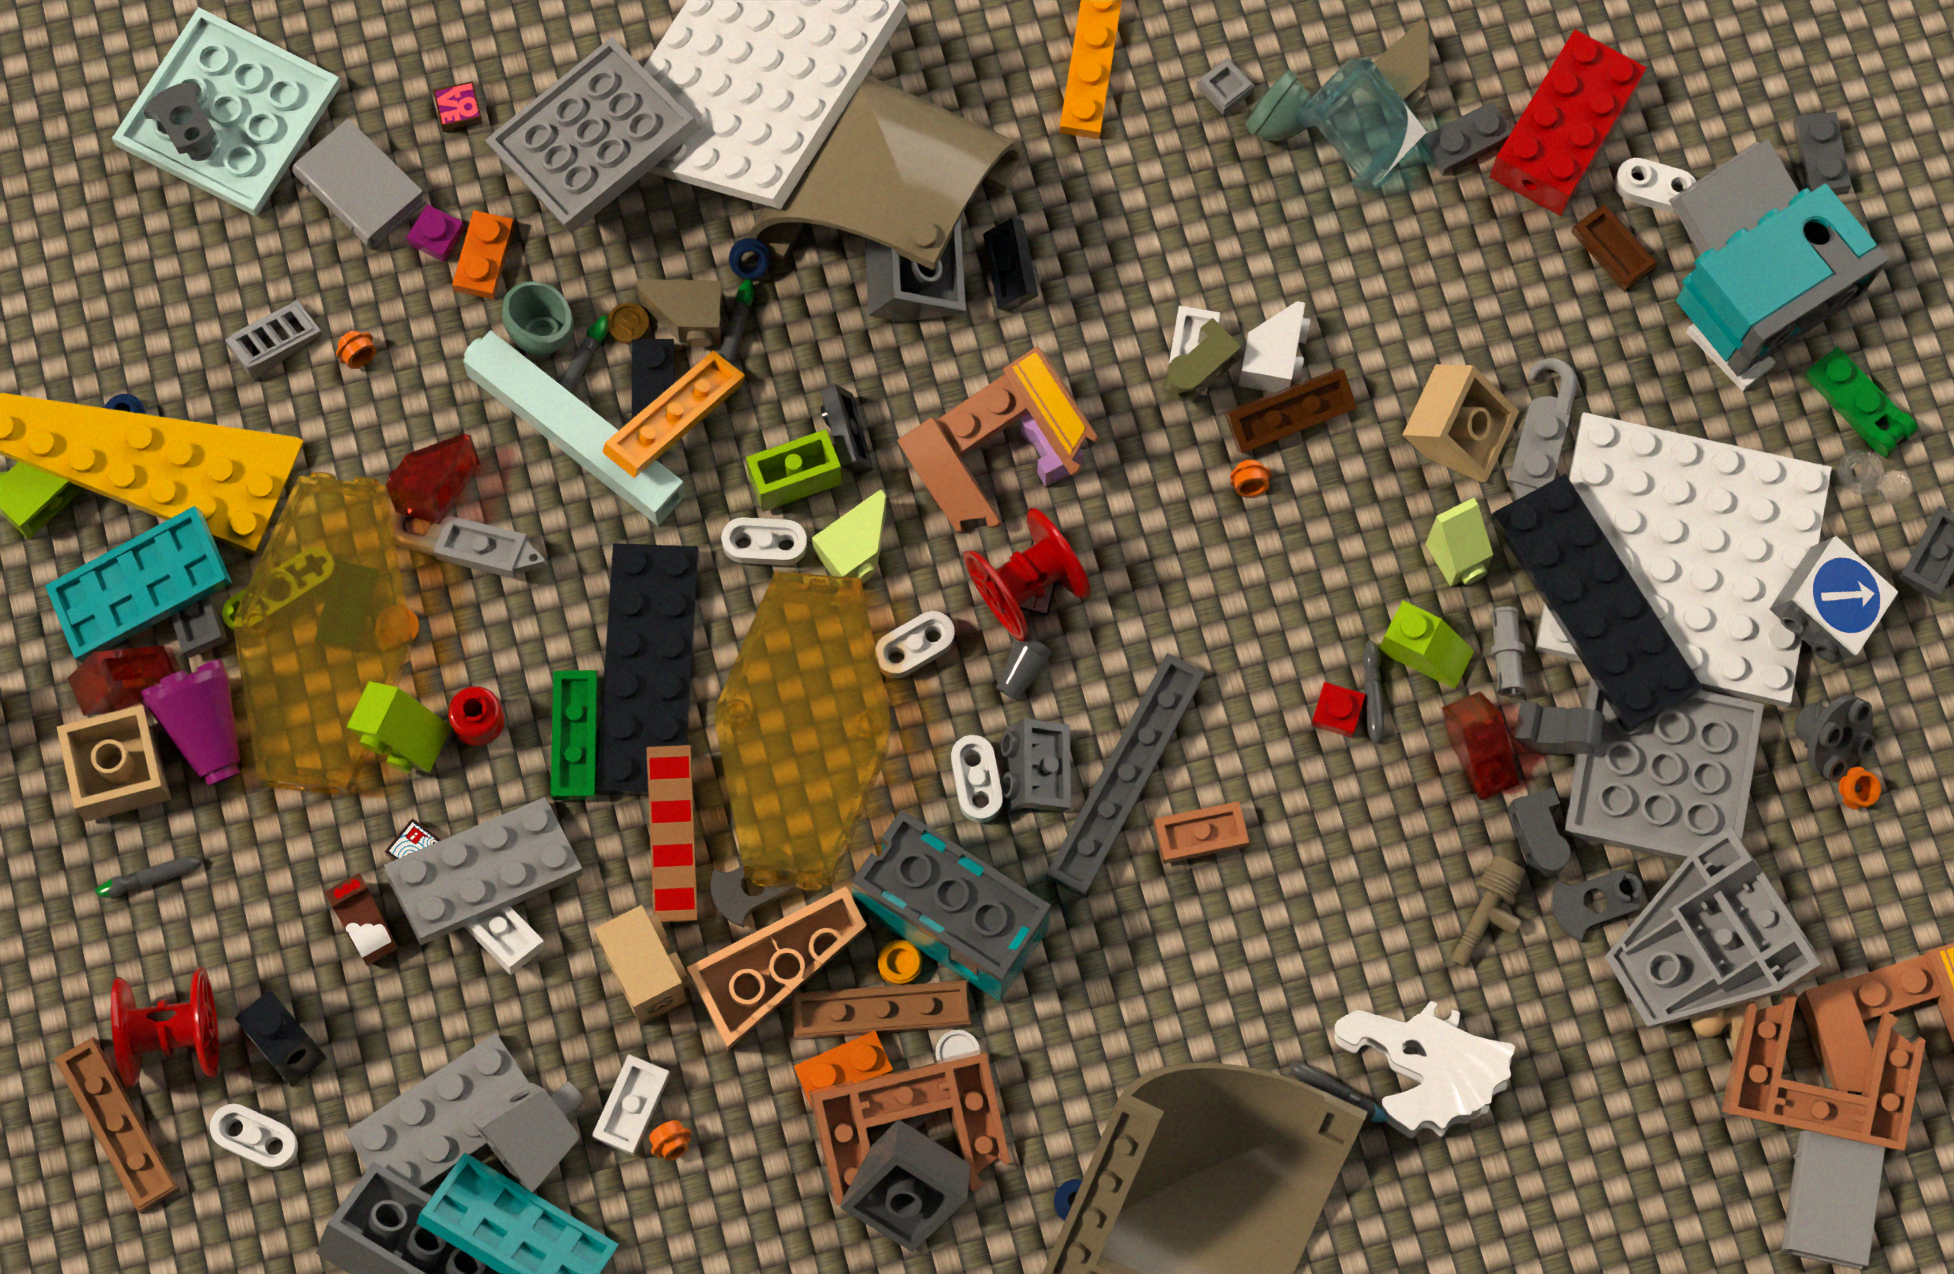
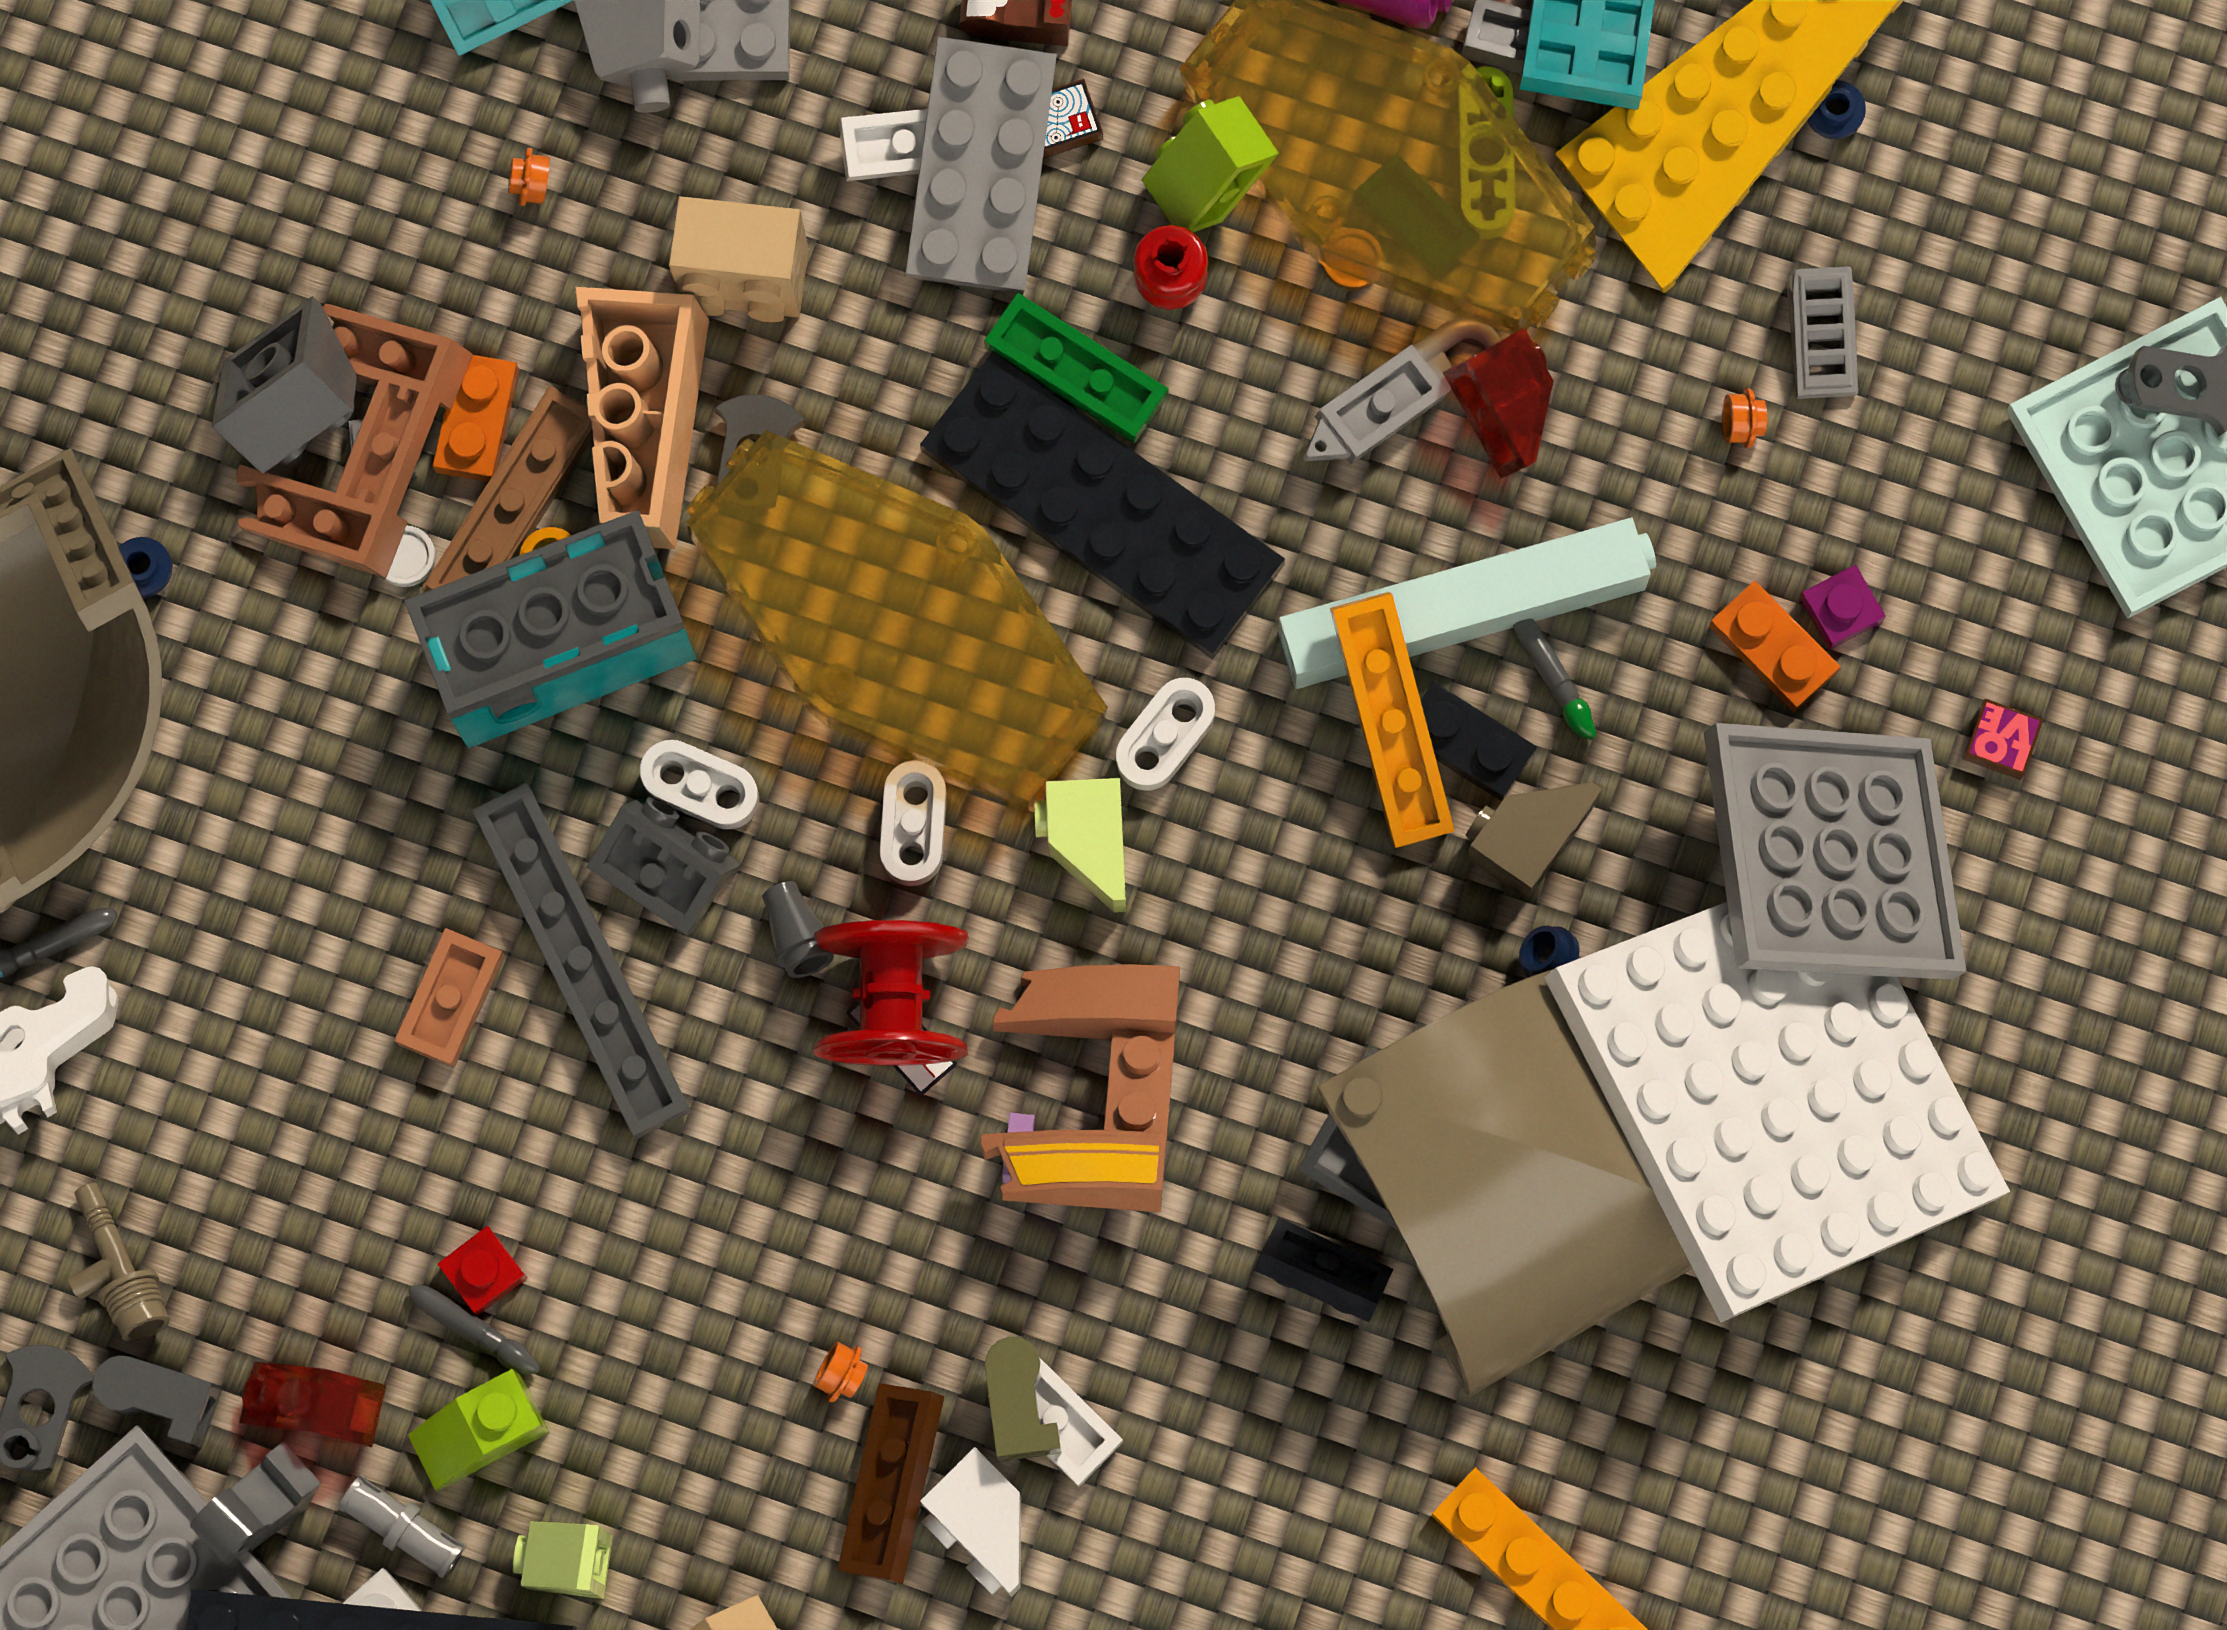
camera: 130 degrees right, 5 degrees up
light grey piece [292,118,427,250] -> none
sand green hat [502,281,574,356] -> none
white plate [592,1054,670,1156] -> none
pearl gold piece [608,303,649,344] -> none
tile [647,745,698,923] -> none
dark grey piece [719,279,754,365] -> none
lime brick [746,429,842,512] -> none
black plate [820,384,874,476] -> none

